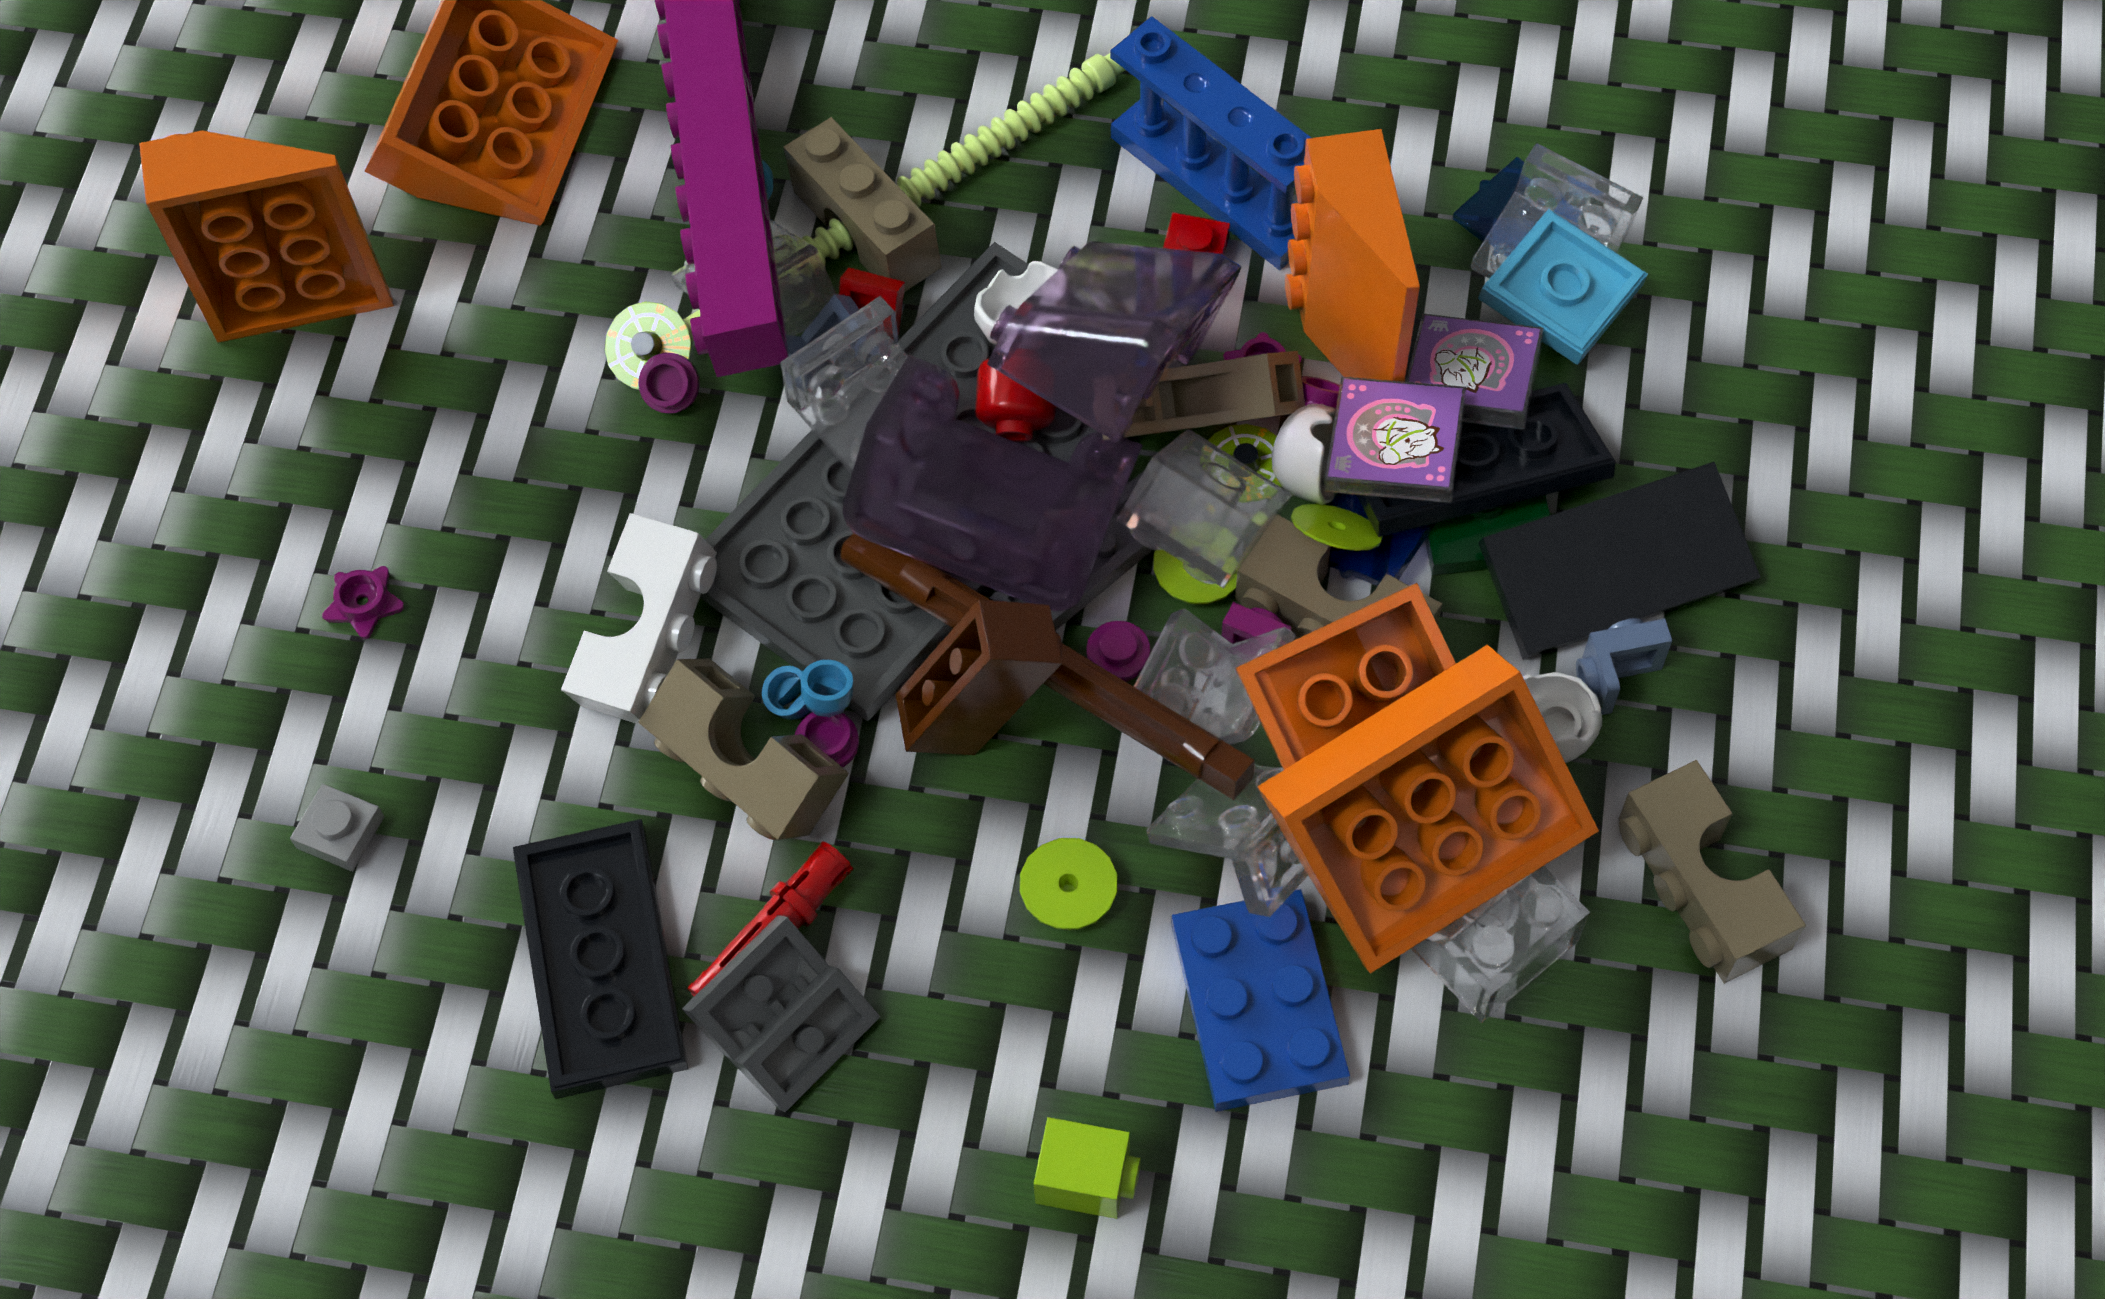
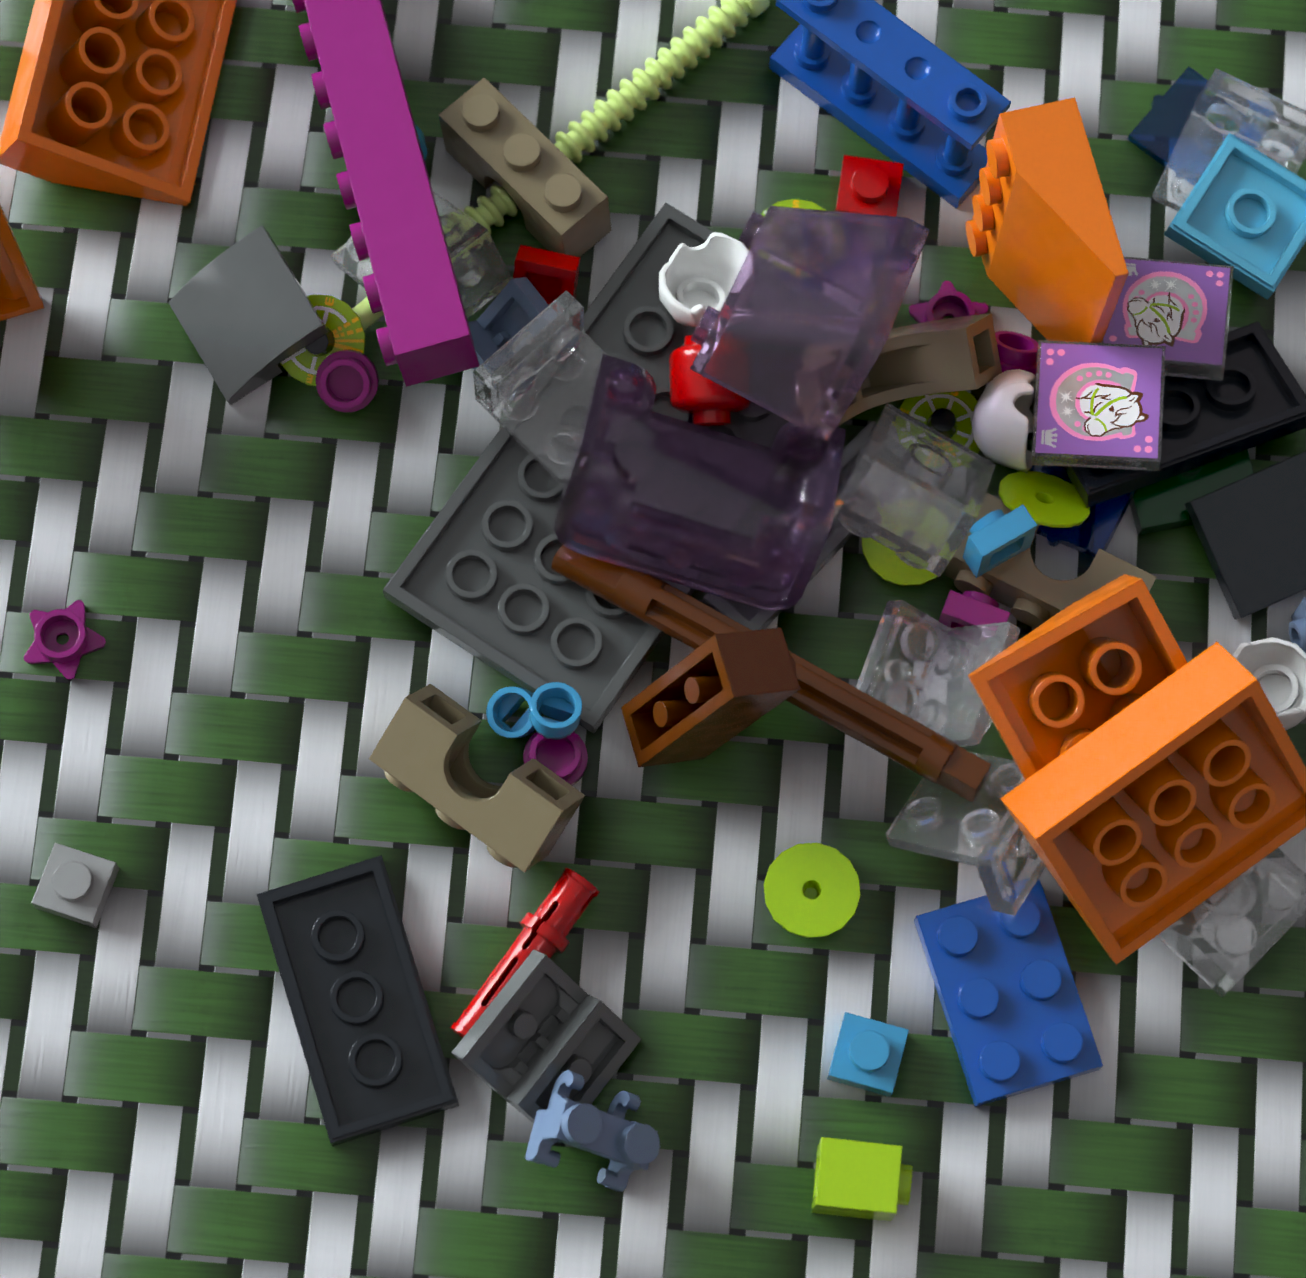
camera: 10 degrees left, 10 degrees up
white arch [561,513,717,725] -> none
magenta plate [1087,621,1150,682] -> none
none -> dark grey slope [168,225,329,405]
none -> sand blue piece [525,1070,660,1192]
none -> dark azure plate [827,1012,909,1097]
none -> dark azure plate [963,504,1037,578]

